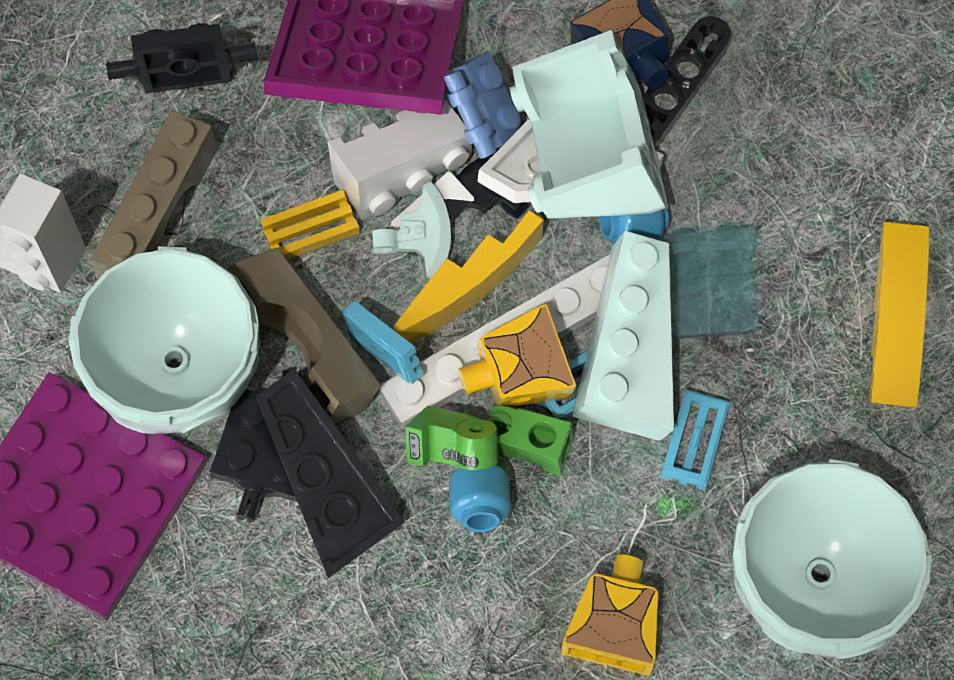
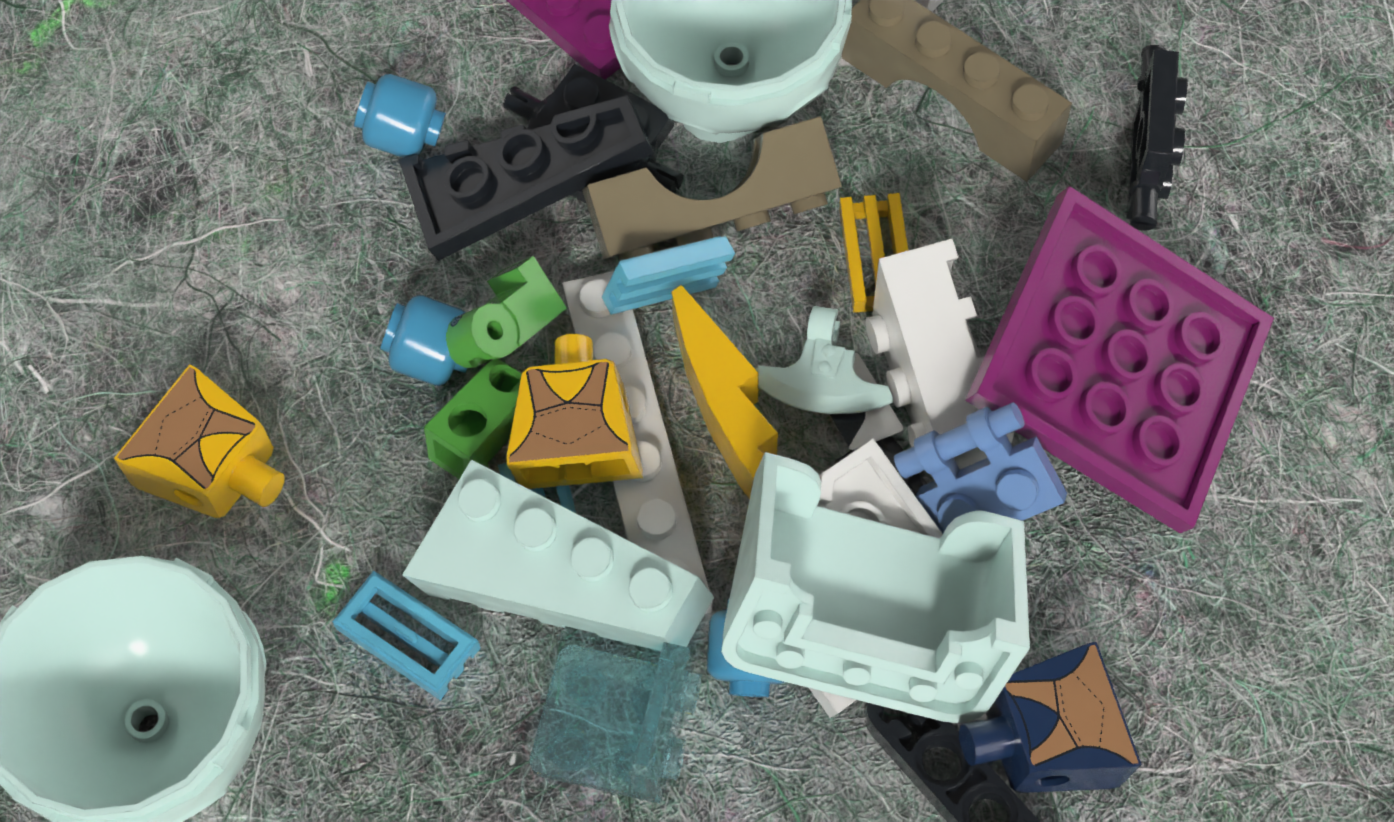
camera: 110 degrees right, 5 degrees down
none -> dark azure head [354,74,446,158]

